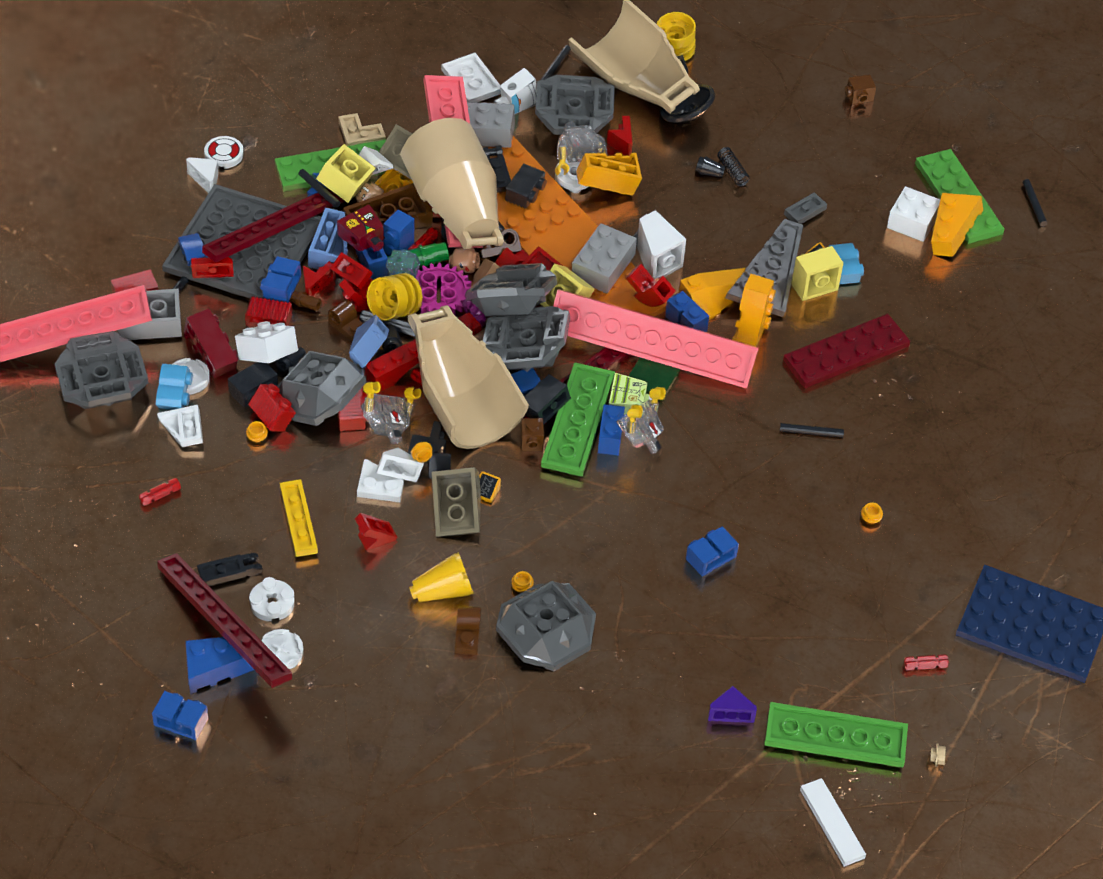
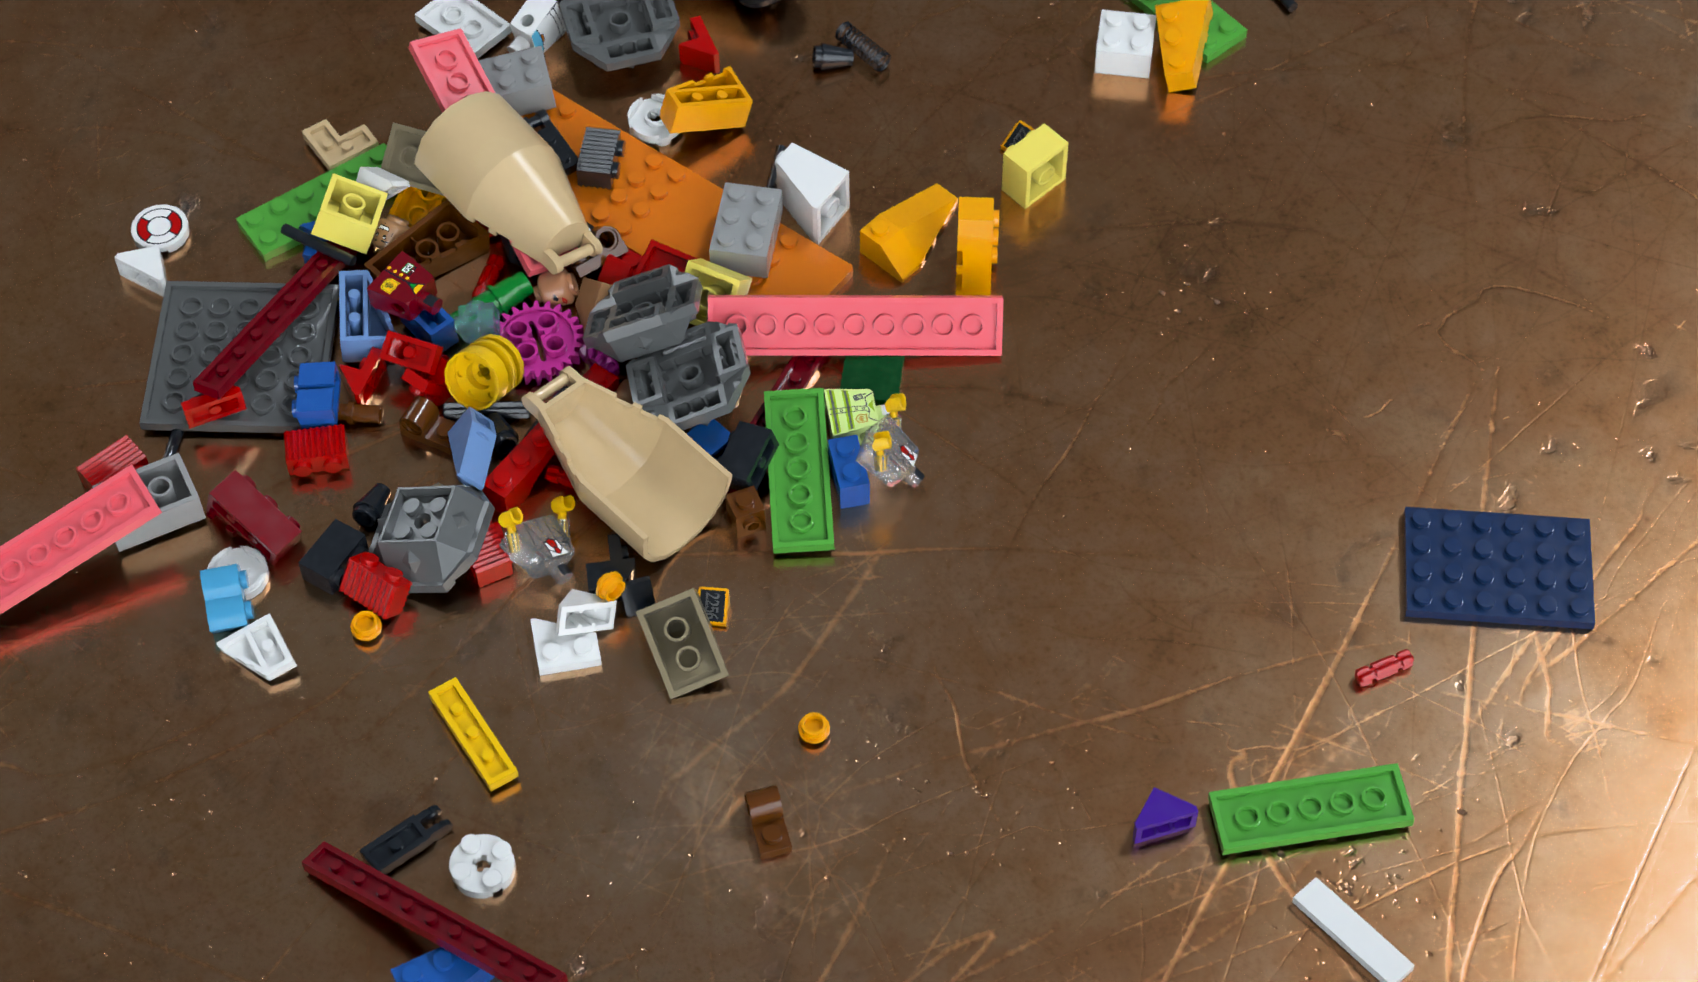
camera: 15 degrees left, 5 degrees up
dark grey piece [55,331,149,409] -> none
red axle [139,478,181,506] -> none
blue slope [178,233,208,266] -> none
white brick [235,321,298,363] -> none
white tile [261,629,303,669] -> none
red slope [355,513,398,550] -> none
blue piece [383,210,414,256] -> none
yellow cone [409,552,474,602] -> none
dark grey piece [496,581,596,671] -> none
clear torso [555,121,608,175] -> none
red brick [626,264,676,307] -> none
blue piece [665,291,709,332] -> none
blue piece [686,526,739,577] -> none
flat silver wing [725,219,803,317] -> none
black bar [780,423,844,437] -> none
dark red plate [783,314,910,388] -> none
dark grey plate [784,193,827,224] -> none
dark azure brick [829,243,864,284] -> none
light orange plate [861,503,883,523] -> none
tan plate [930,743,946,767] -> none

